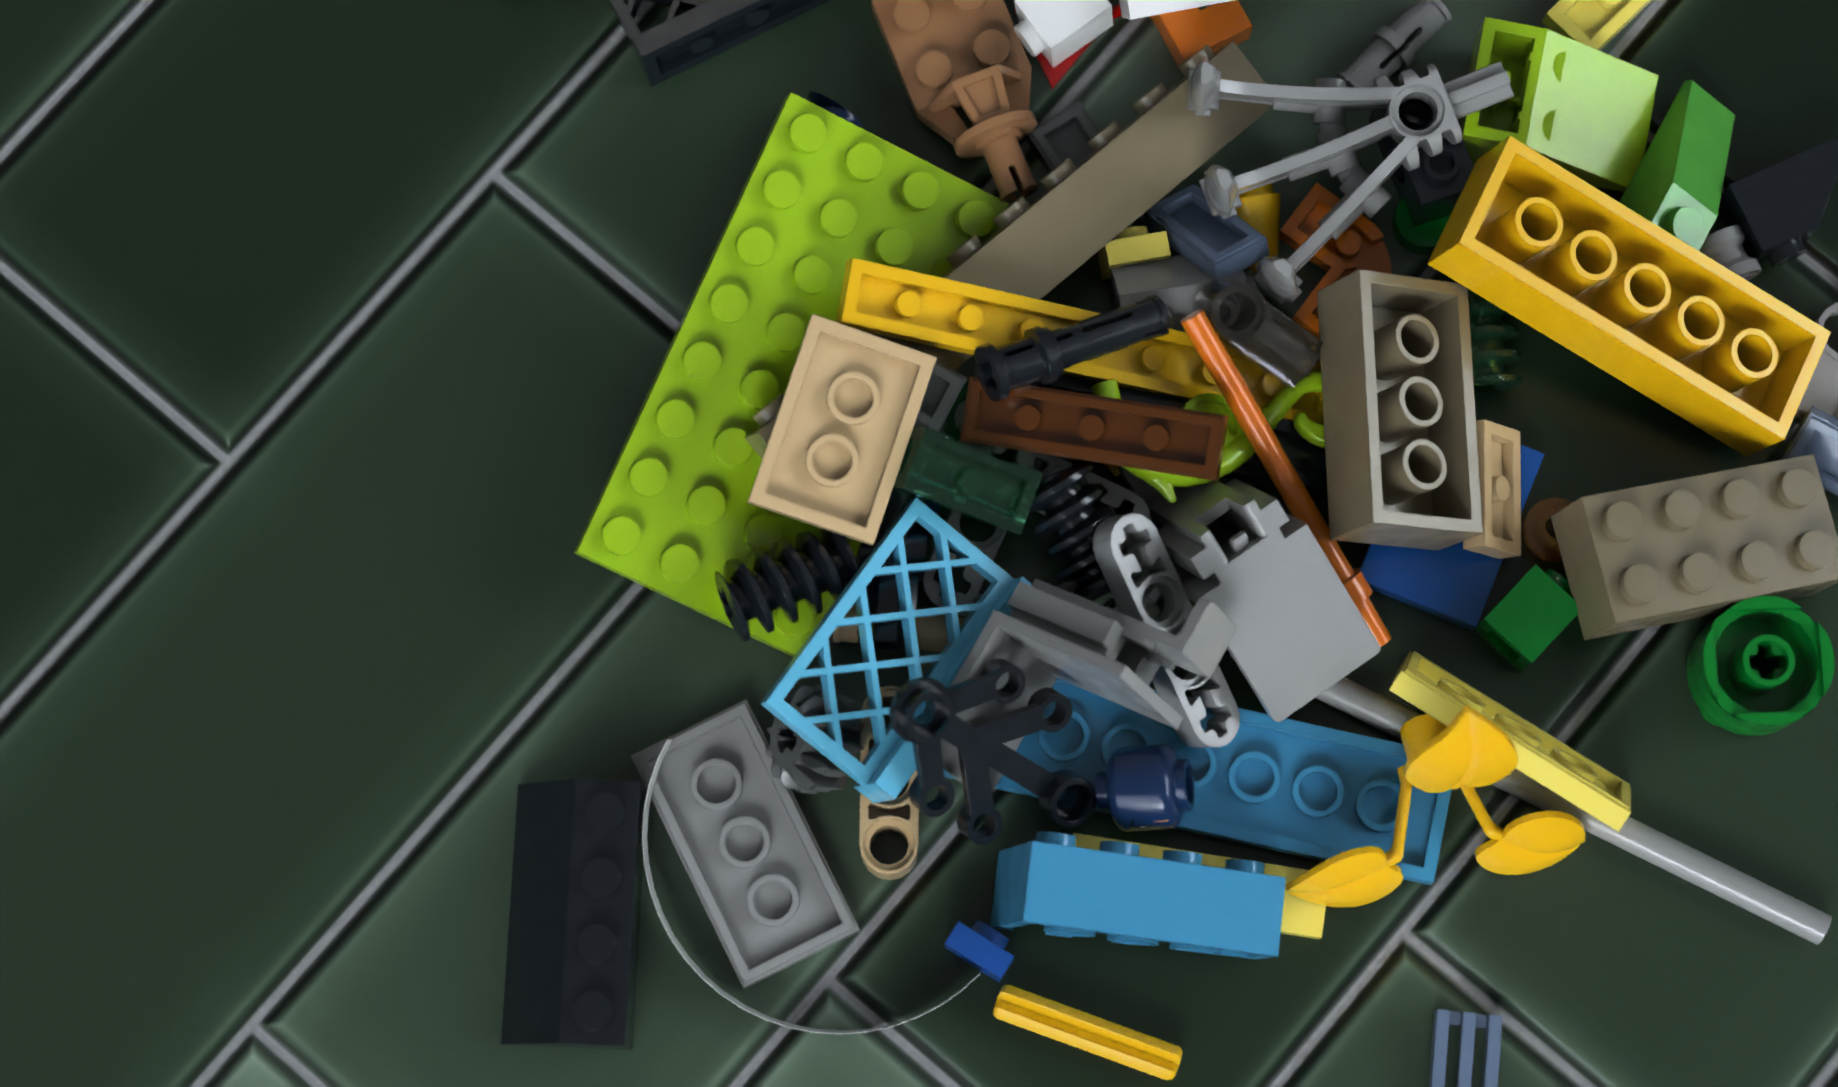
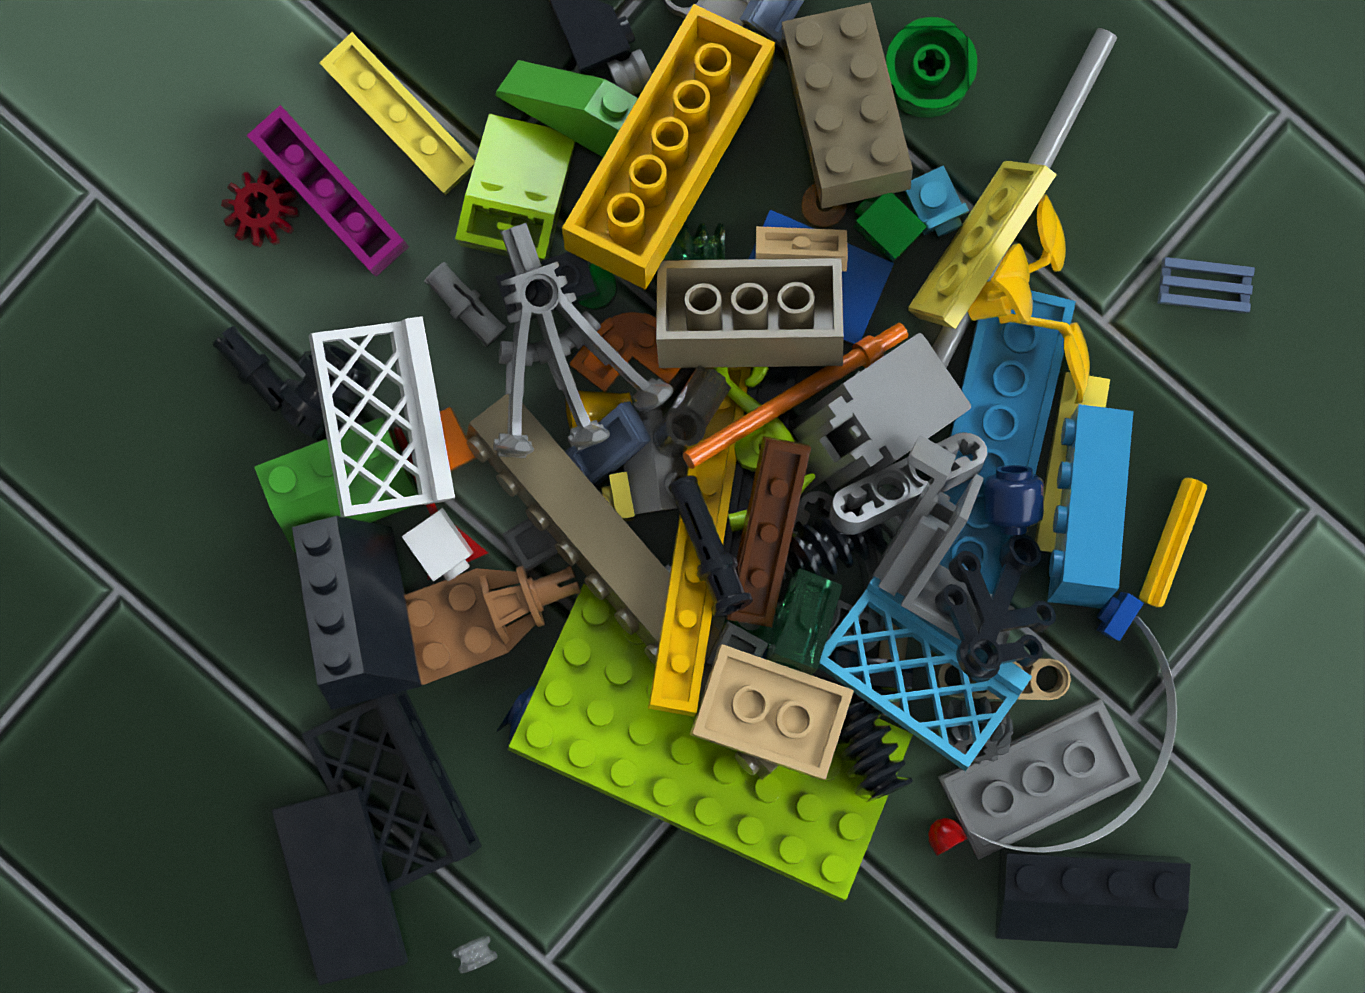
camera: 90 degrees left, 10 degrees up
none -> clear bush [451,935,498,973]
none -> medium azure bracket [903,165,969,237]
none -> red hinge [928,818,968,856]

